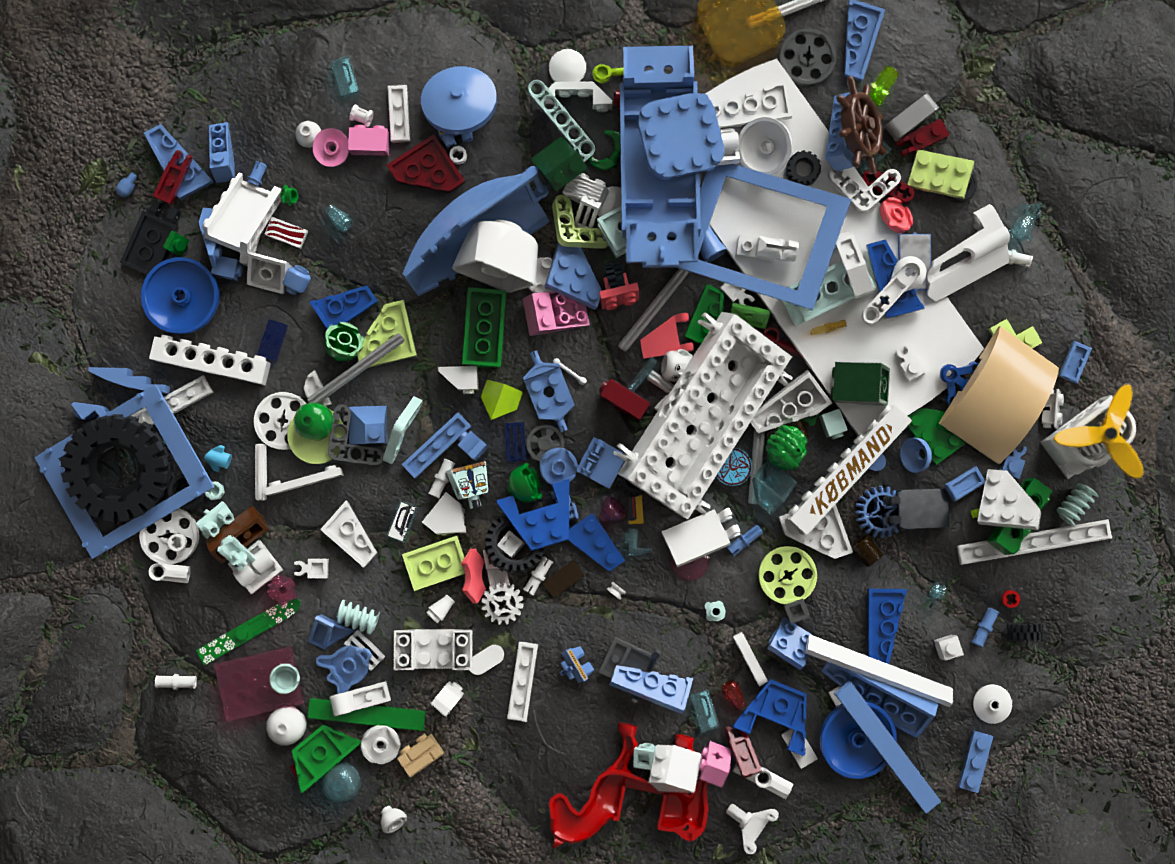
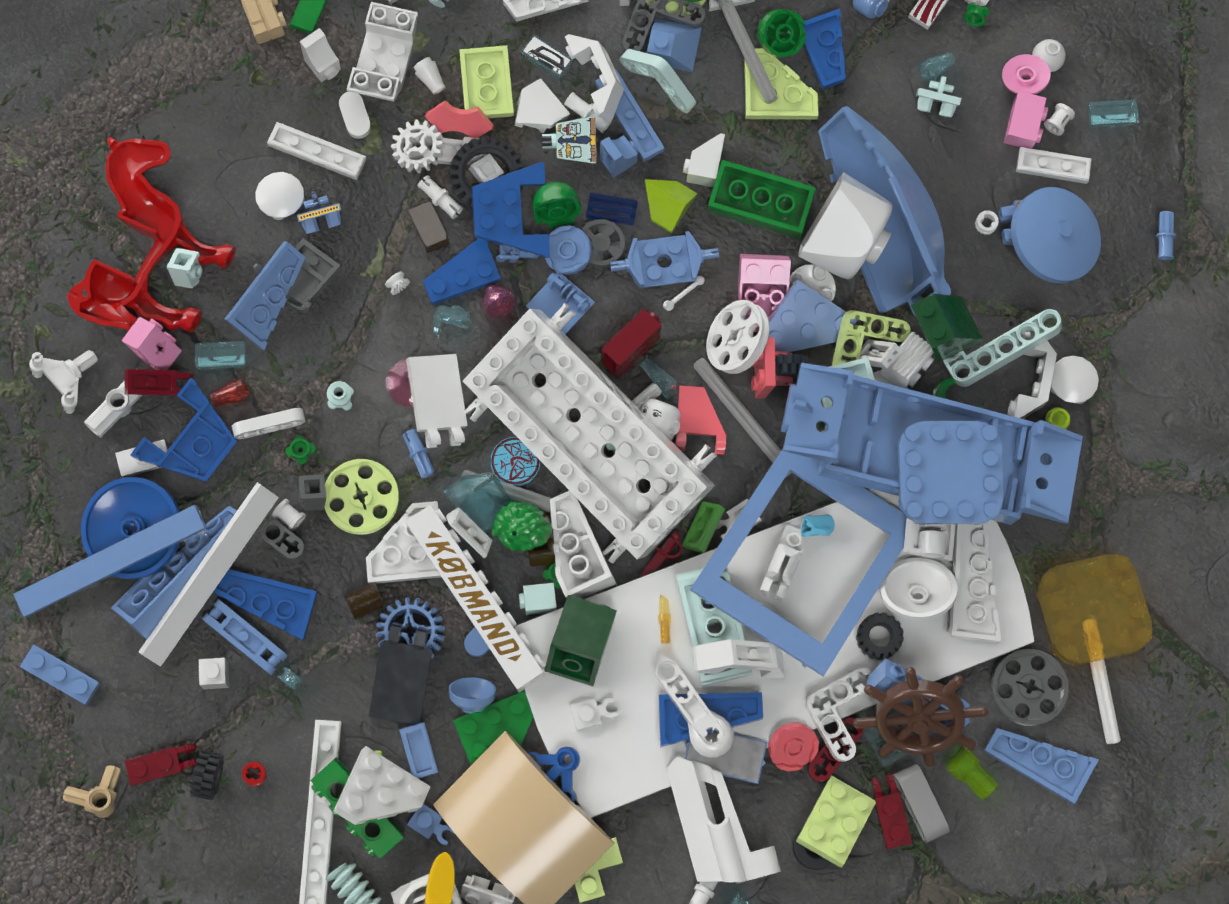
camera: 100 degrees right, 10 degrees down
dark red plate [387,134,466,193] -> none
sticker [628,495,644,524] -> none
white slope [649,745,701,793] -> none
green wing [684,284,724,345] -> none
medium blue plant [700,225,727,263] -> none
medium blue plate [767,617,813,670] -> none
medium blue pin [971,607,999,647] -> none
white dish [973,684,1012,724] -> none
none -> tan axle [63,765,121,818]
none -> dark red hinge [124,743,197,787]
none -> medium blue plate [201,599,288,675]
none -> white dish [255,172,305,220]
none -> dark grey beam [261,521,306,563]
none -> white bush [272,499,306,532]
none -> green plate [286,435,316,465]
none -> white slope [446,507,492,558]
none -> white slope [565,34,624,122]
none -> white wedge [706,300,769,374]
none -> medium azure piece [801,514,835,537]
none -> light aqua hips [916,76,962,118]
none -> medium blue axle [1156,211,1176,260]

